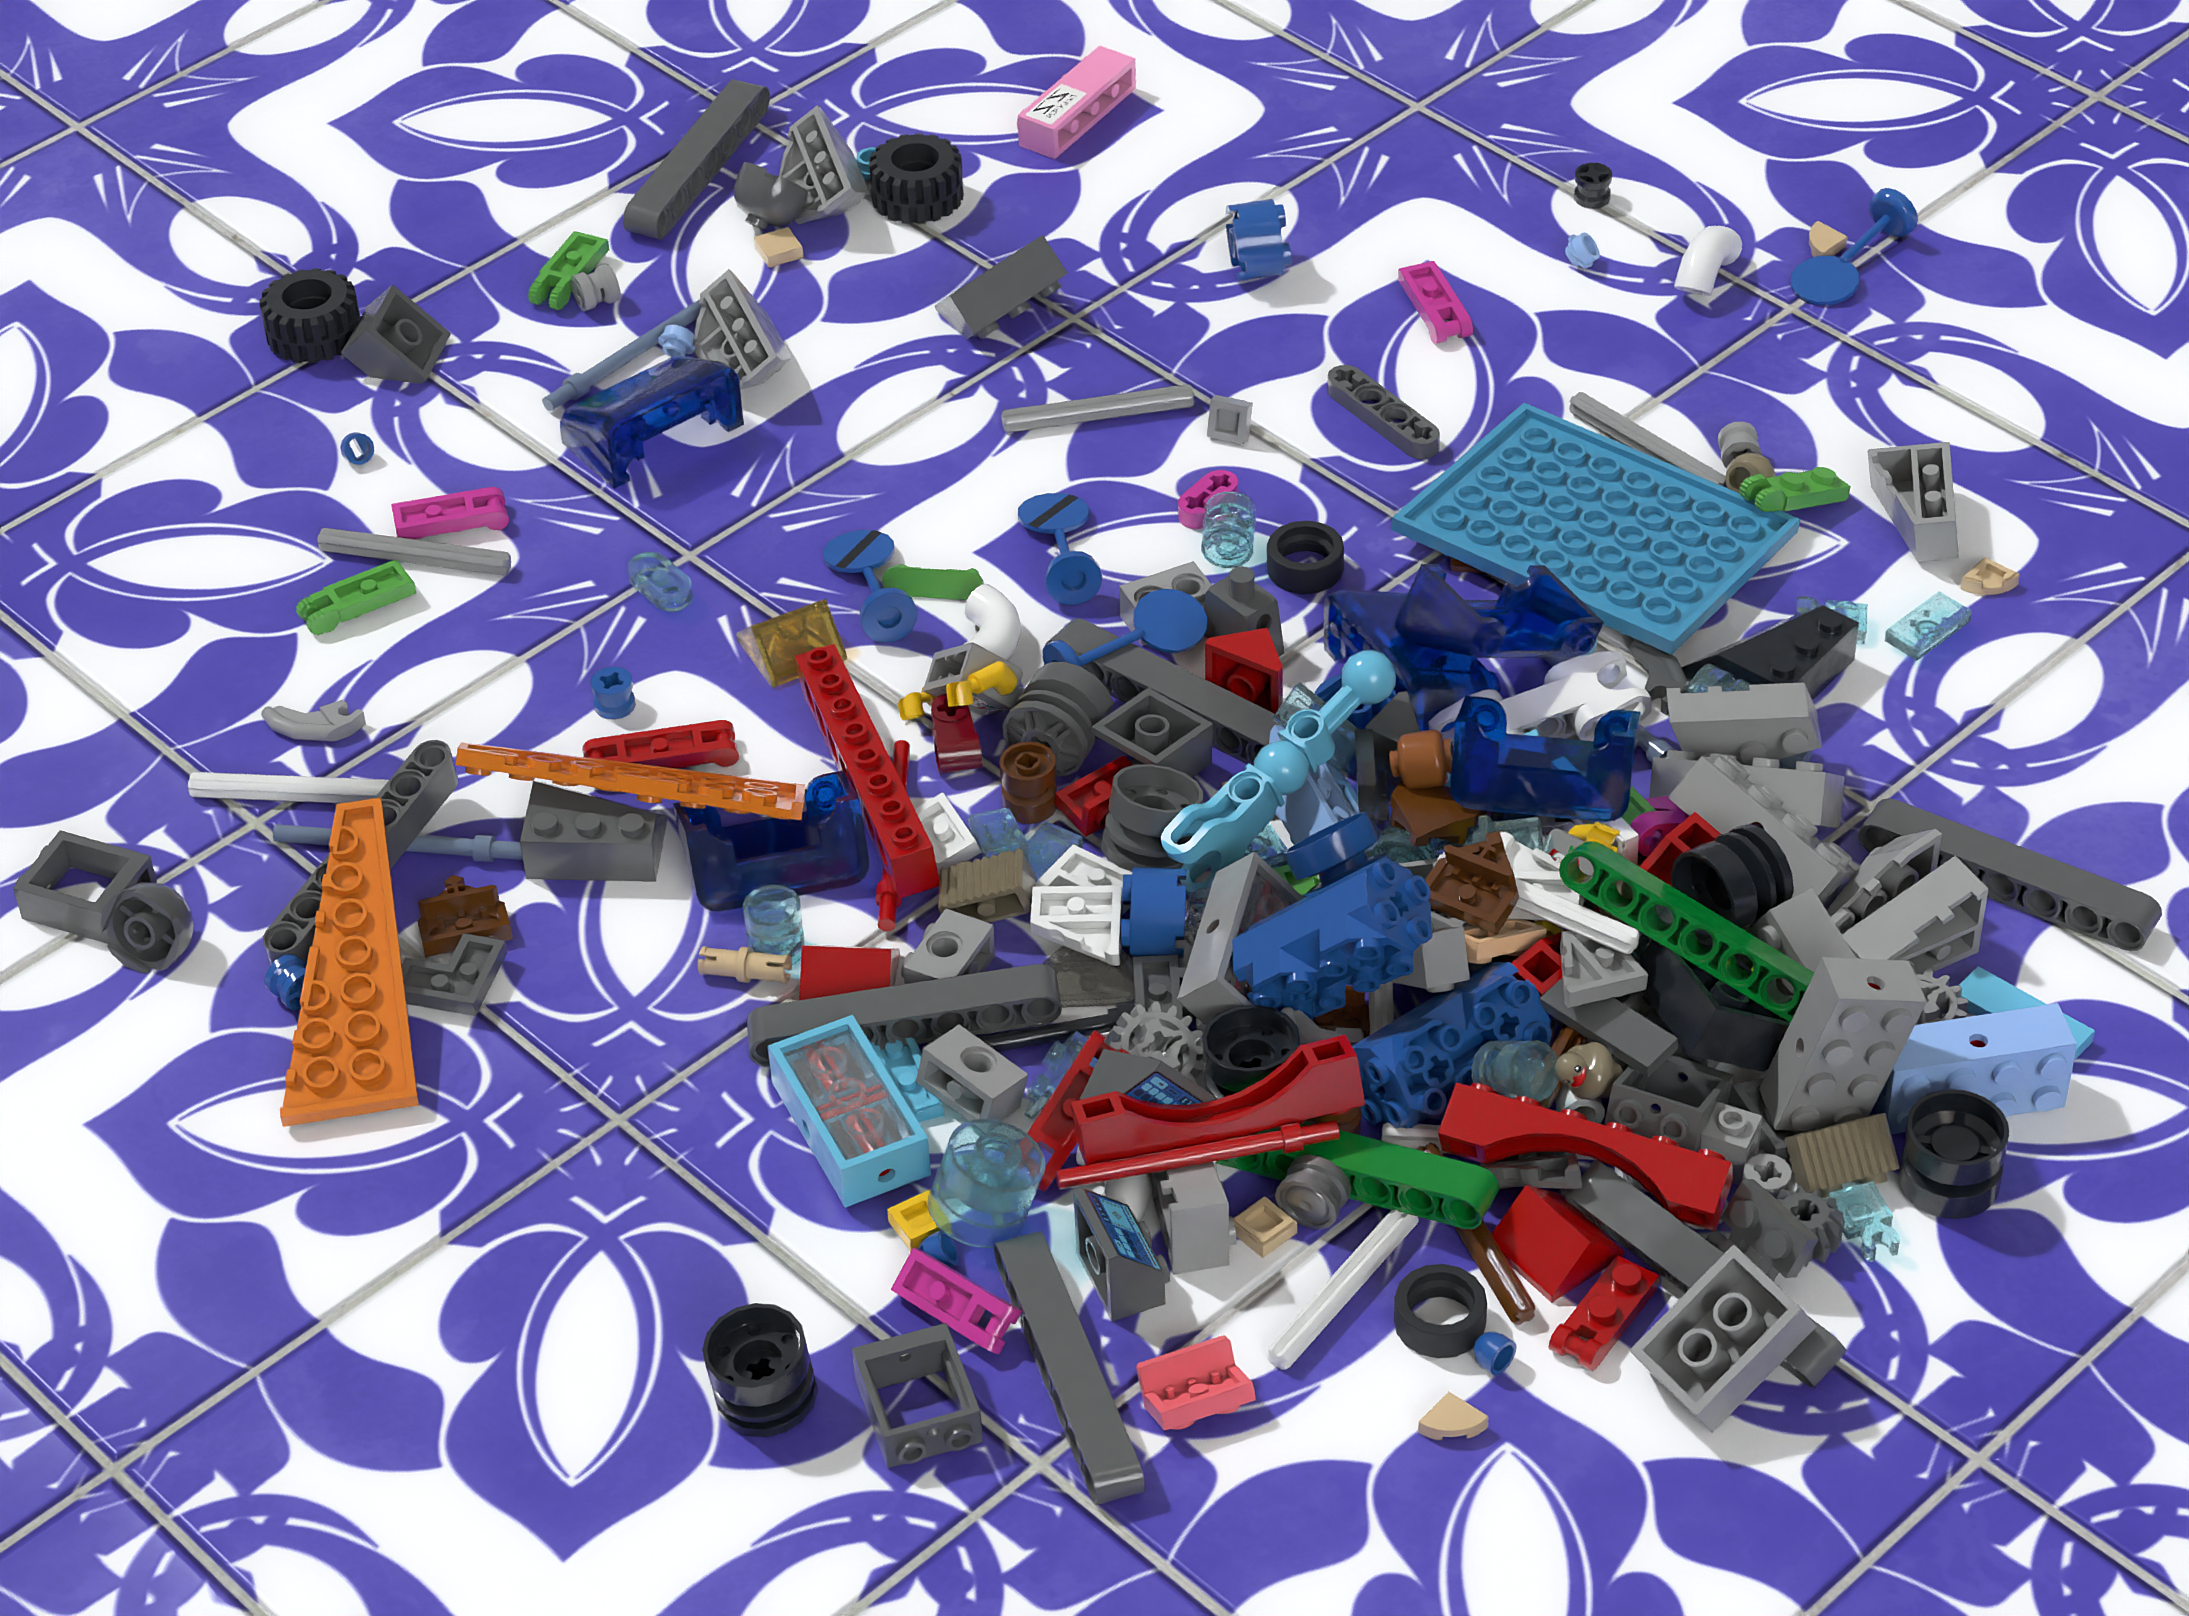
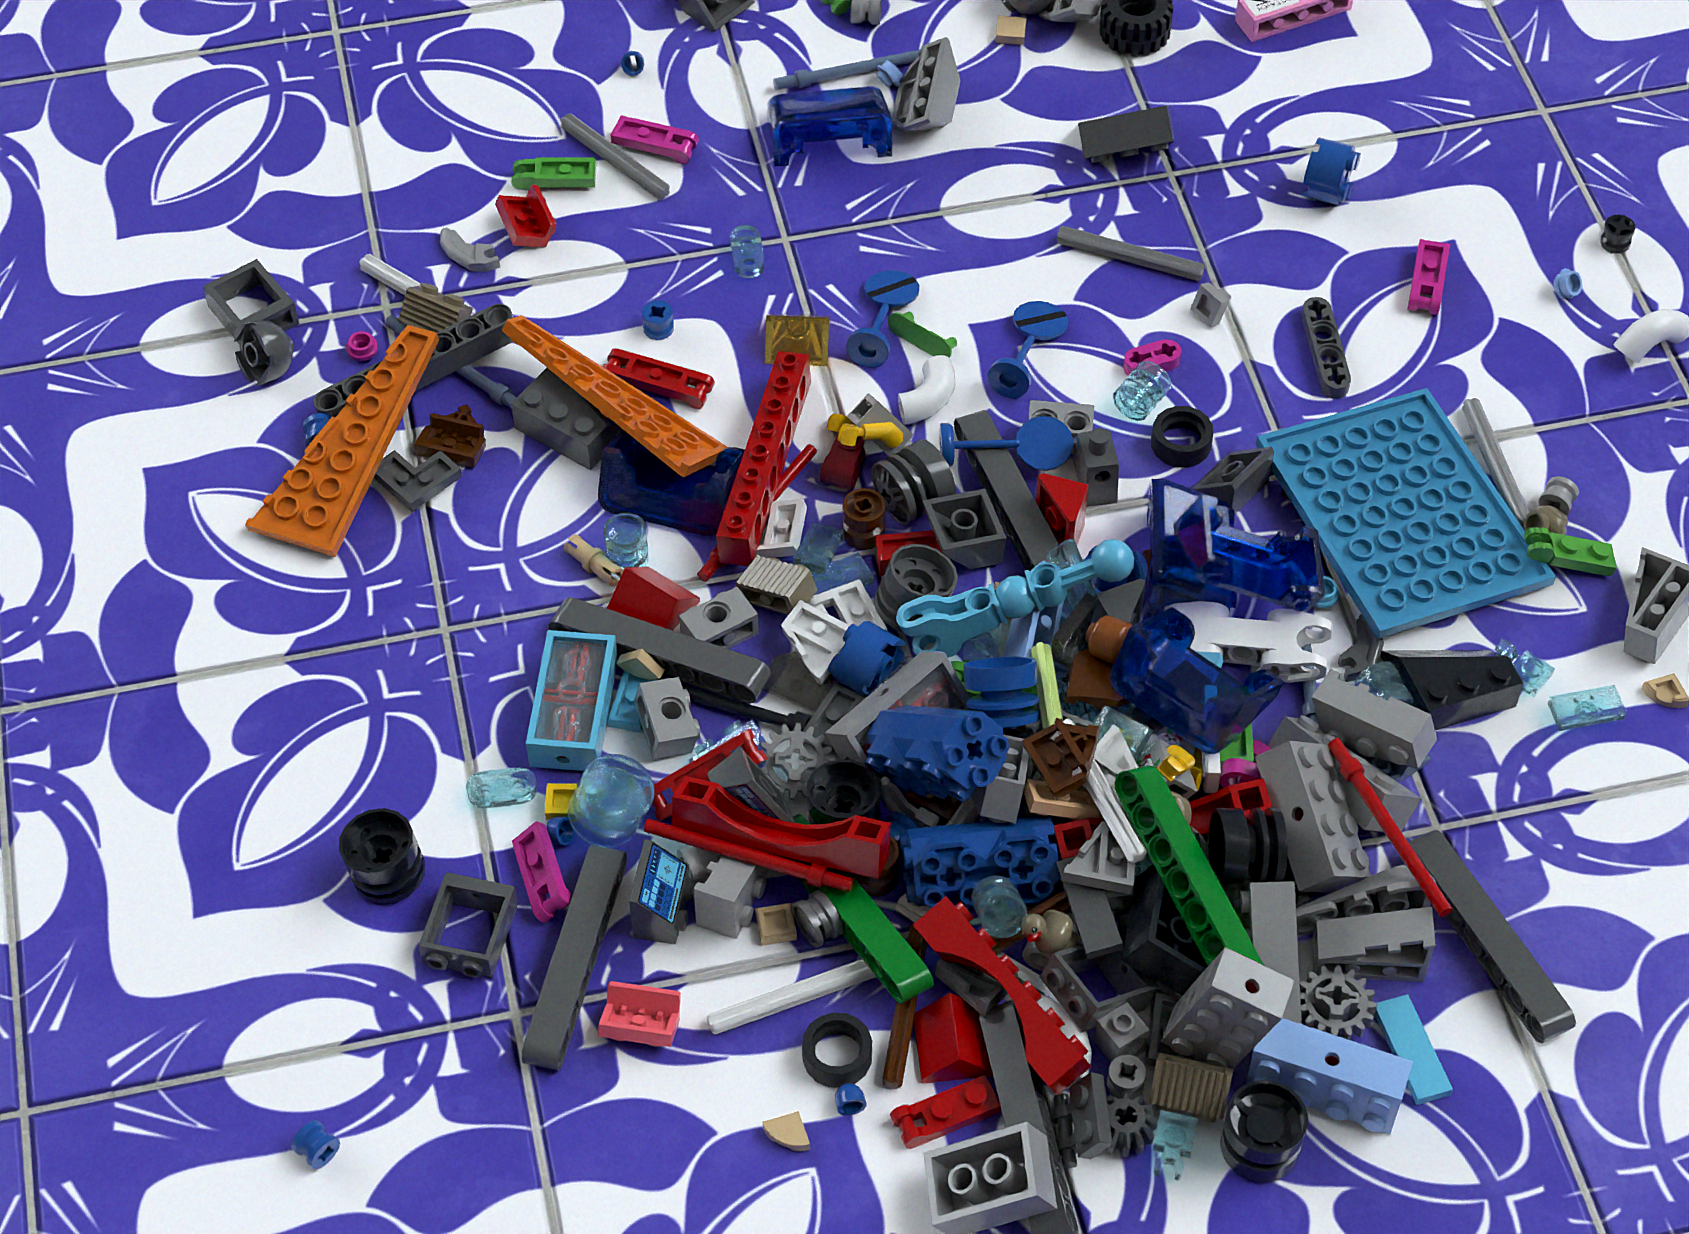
camera: 30 degrees right, 10 degrees up
none -> dark pink plate [346,331,378,361]
none -> dark tan brick [398,283,473,333]
none -> clear light blue plate [466,767,537,808]
none -> red bracket [495,185,556,247]
none -> tan tile [616,649,664,680]
none -> yellowish green axle [1031,642,1063,729]
none -> dark grey slope [1190,446,1274,519]
none -> red bar [1328,738,1452,917]

